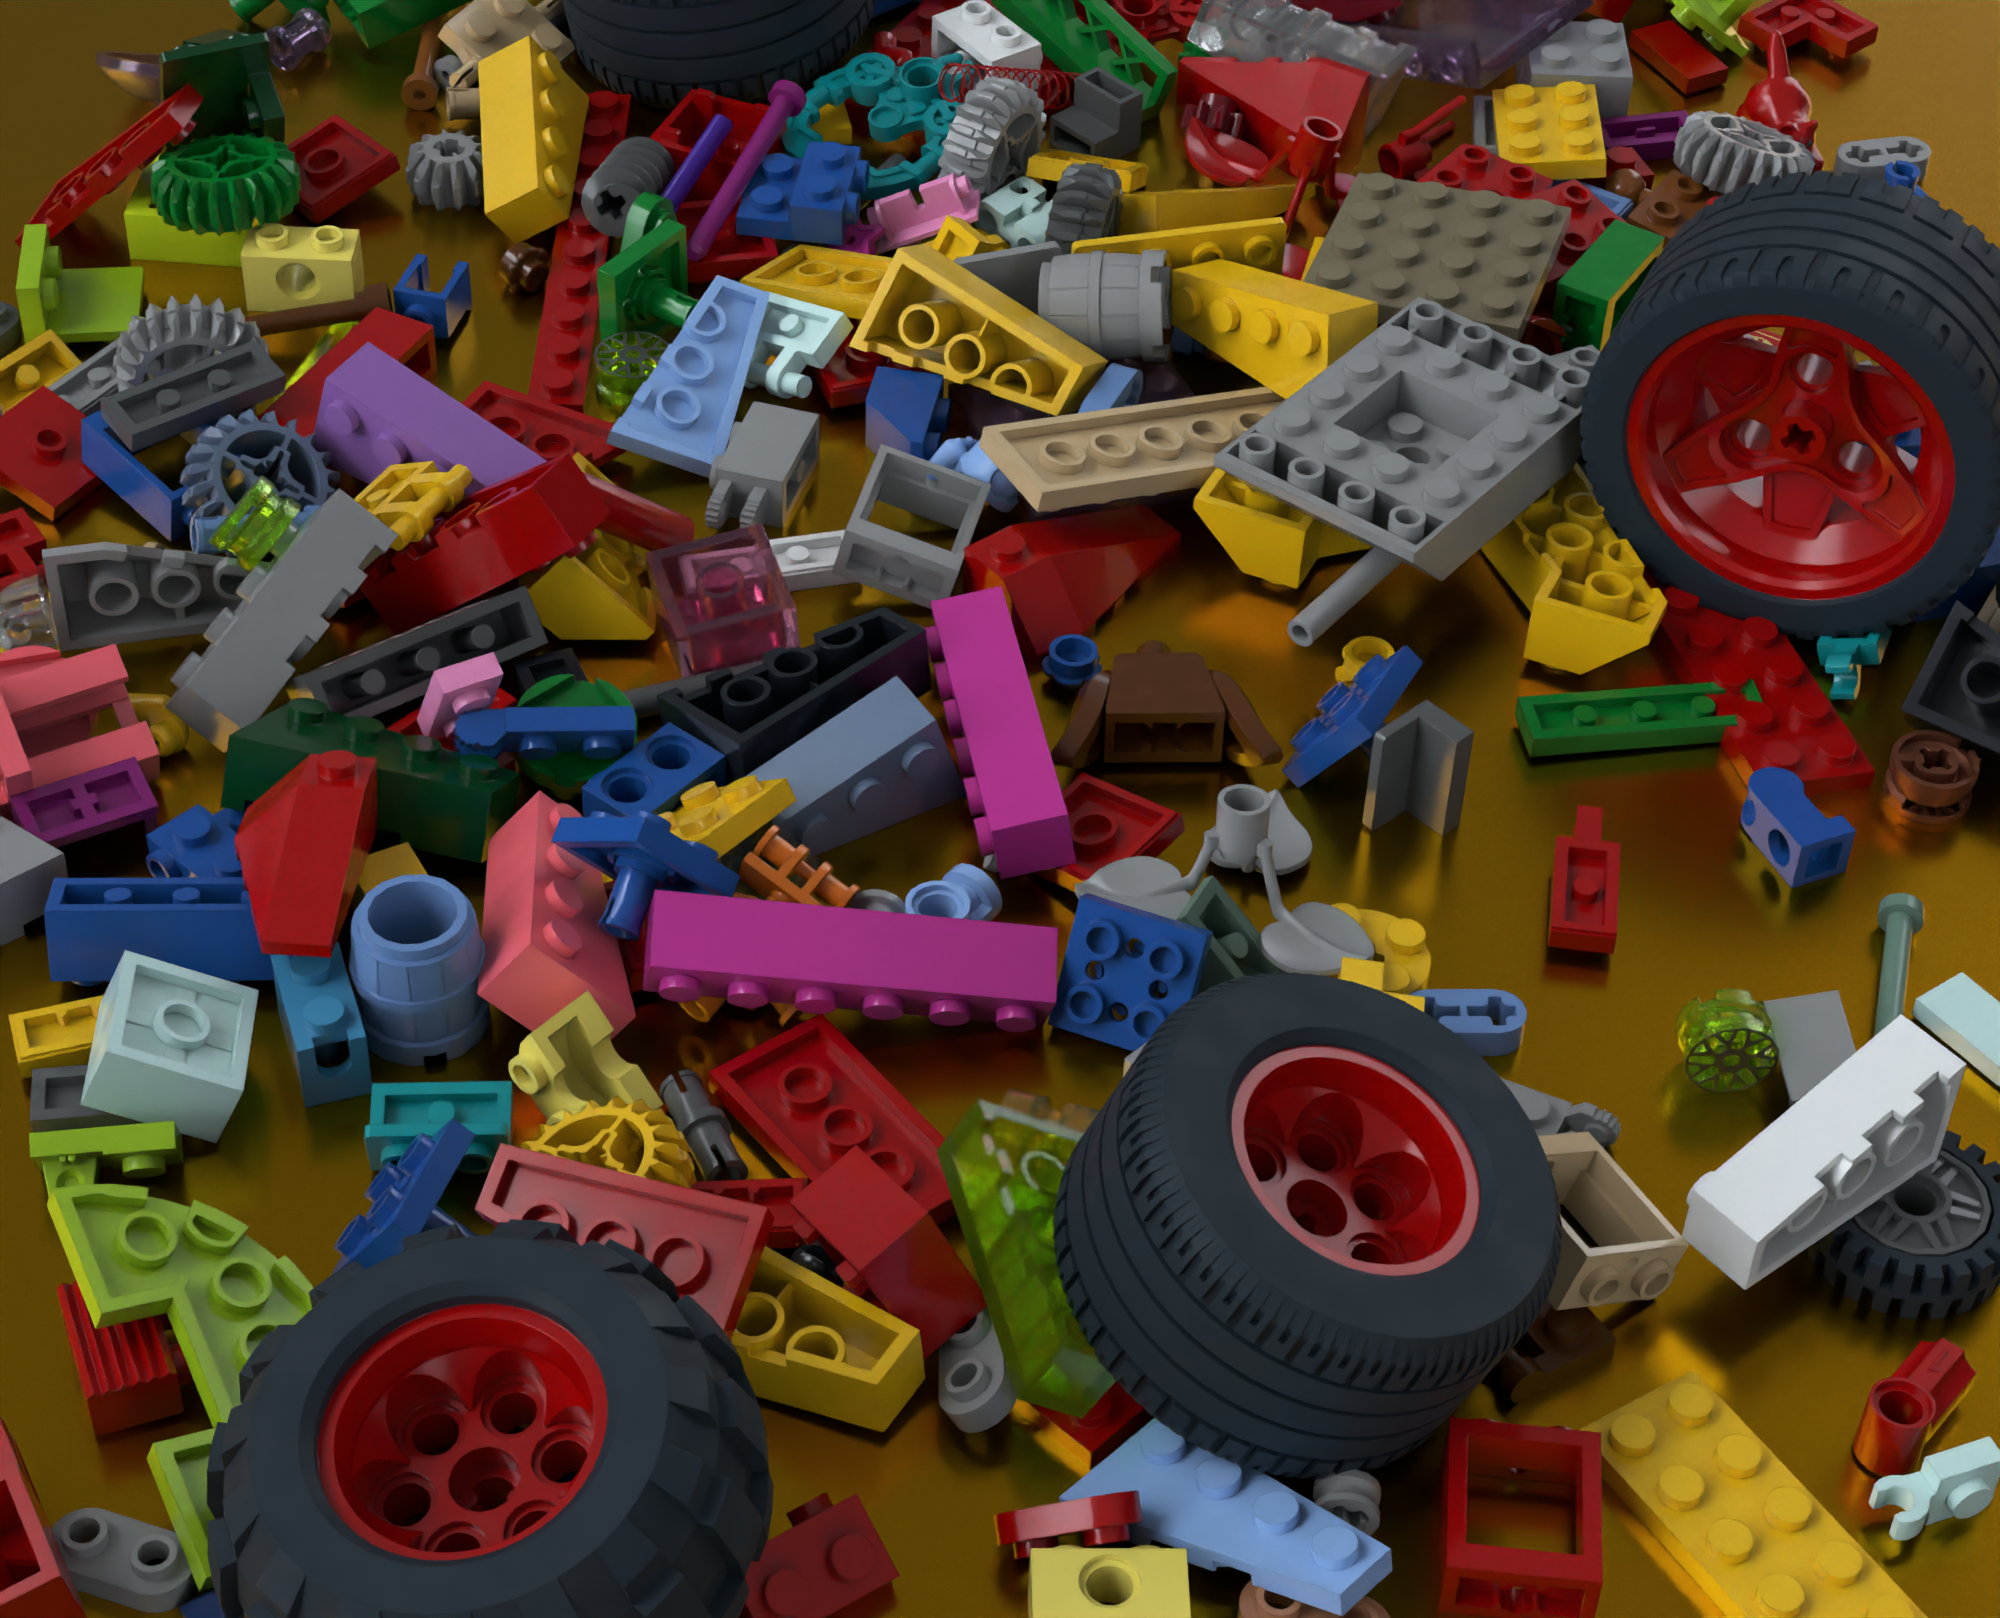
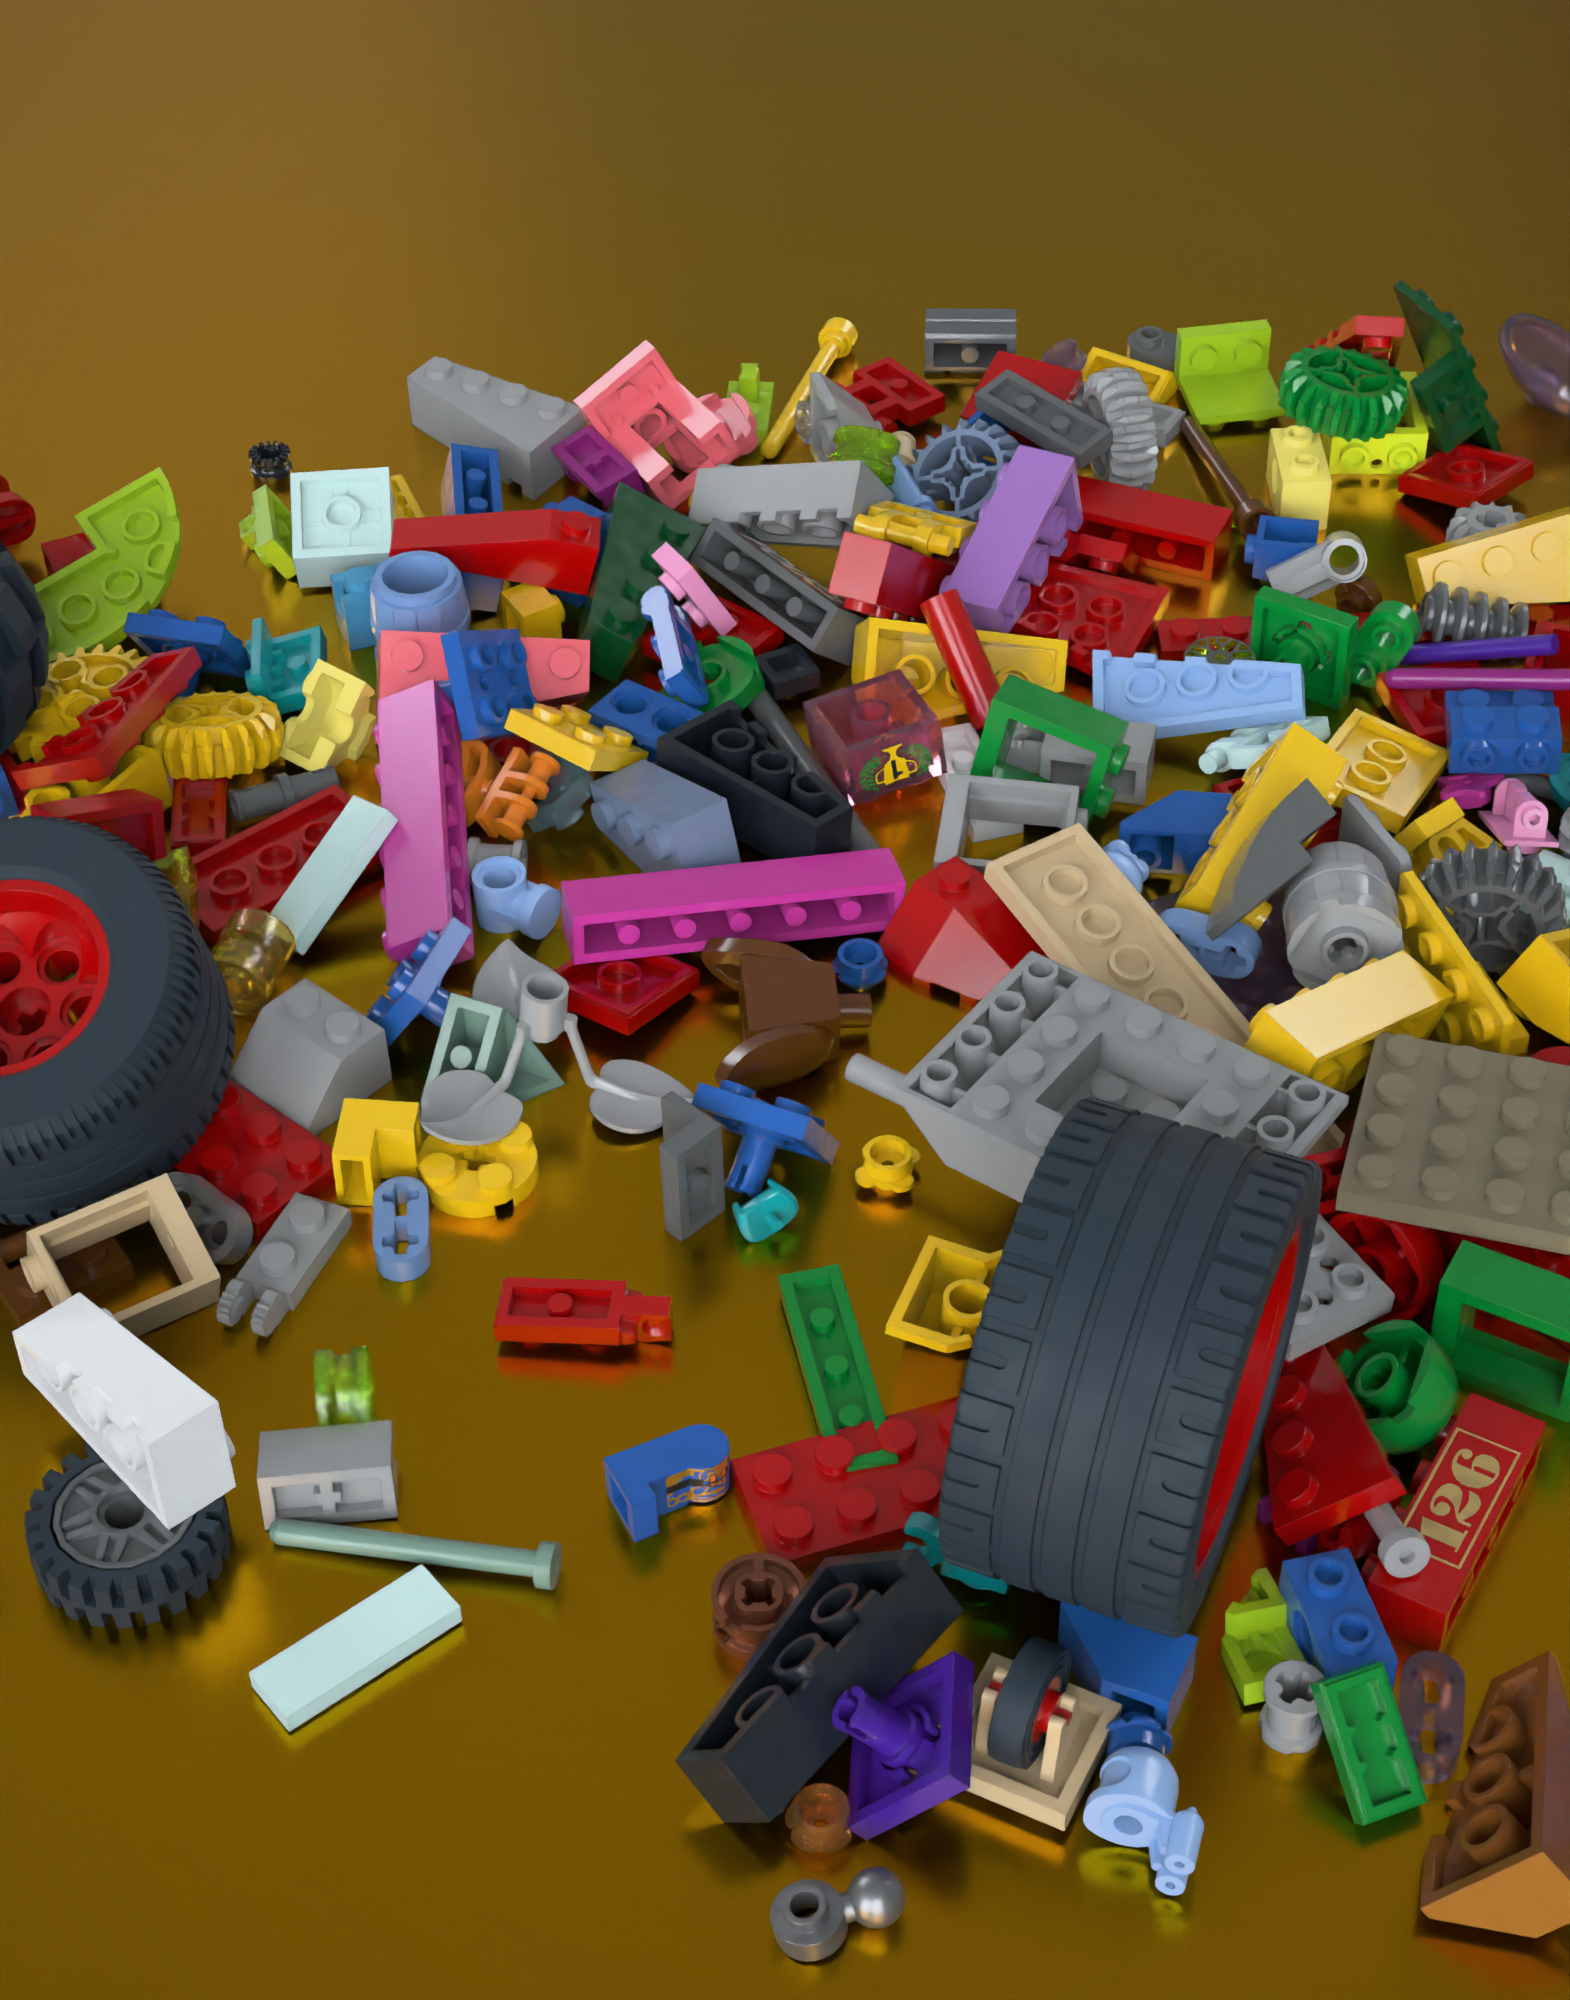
camera: 90 degrees right, 0 degrees up
none -> light aqua tile [259,795,398,955]
none -> green window [970,674,1131,829]
none -> dark grey slope [1206,778,1336,941]
none -> light grey piece [1265,531,1368,599]

